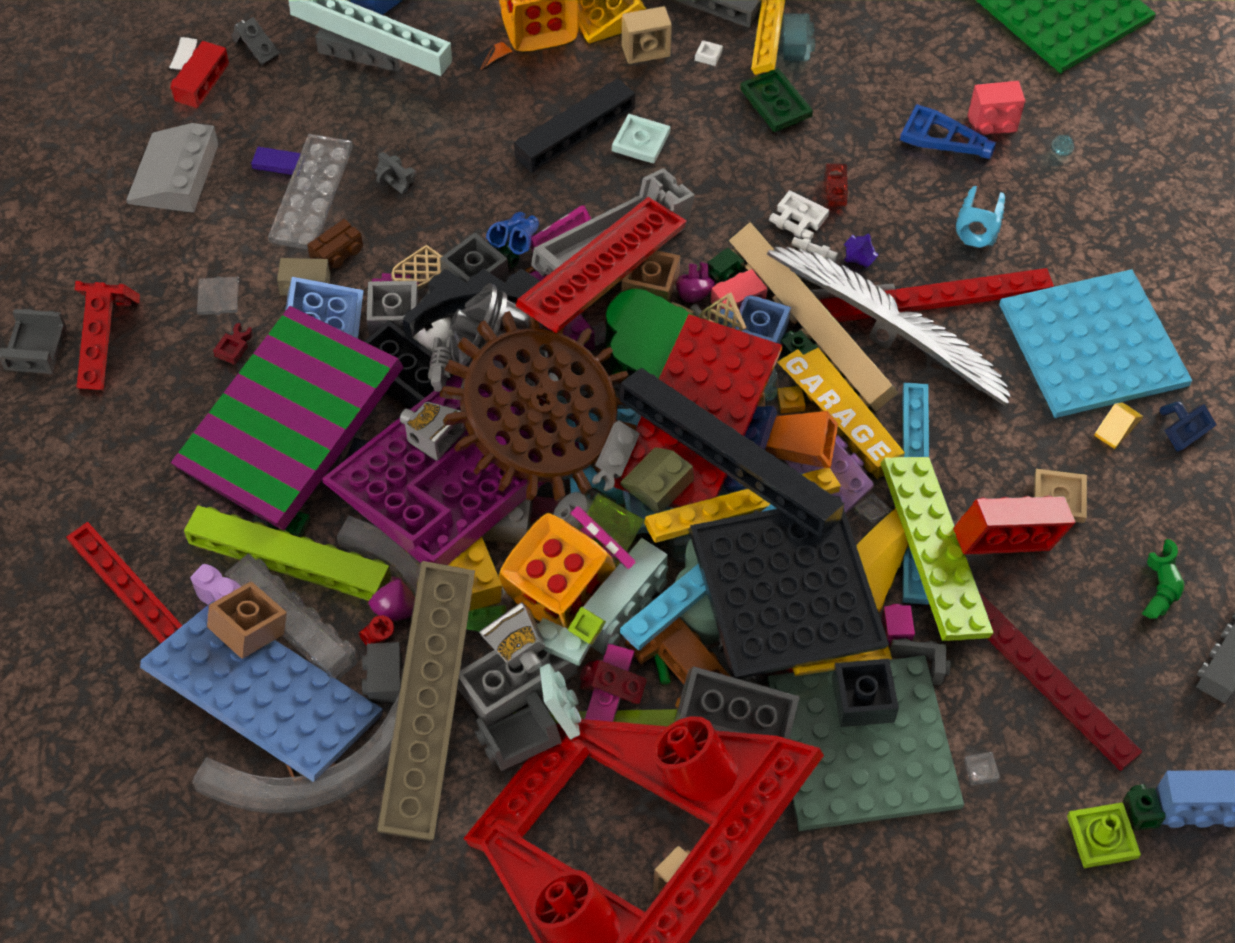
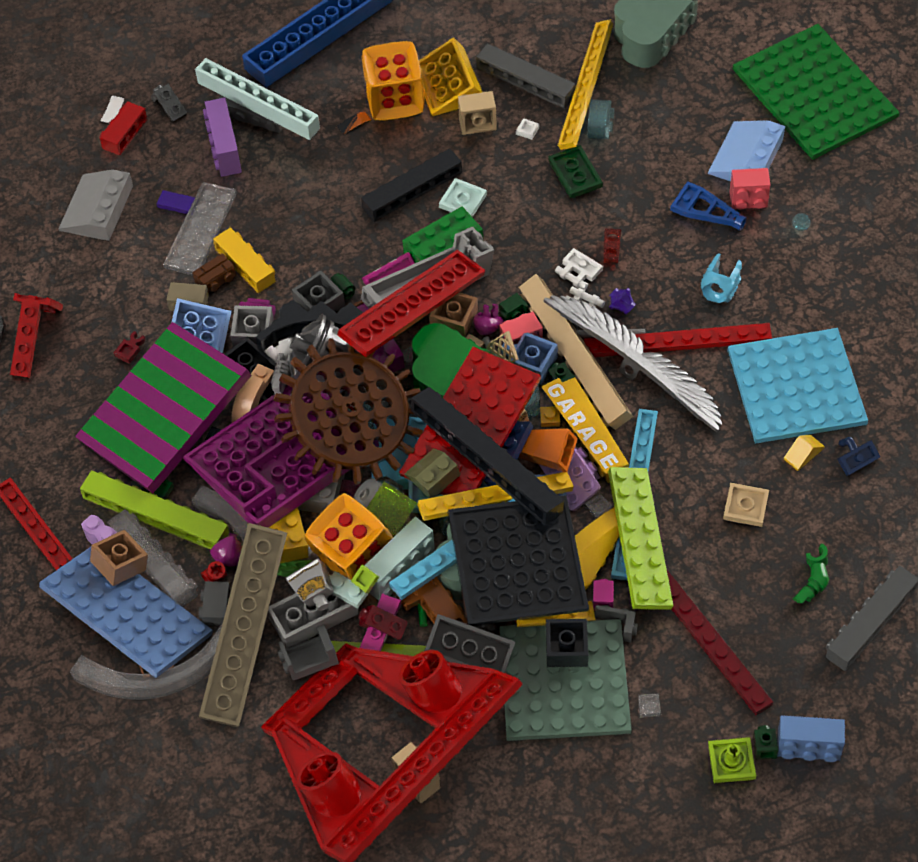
camera: 10 degrees right, 0 degrees up
clear piece [197,276,239,316] -> none
dark grey hips [375,152,417,194] -> none
tan window [391,245,442,290] -> none
light grey torso [400,402,466,461] -> none
blue piece [486,212,539,255] -> none
light aqua plate [540,663,581,739] -> none
dark pink plate [569,506,636,569] -> none
light grey plate [592,421,640,492] -> none
red brick [953,495,1076,555] -> none
none -> medium lavender brick [203,98,242,177]
none -> yellow brick [213,227,276,294]
none -> light nougat arch [232,364,274,423]
none -> green brick [402,206,483,263]
none -> light blue slope [708,121,785,181]

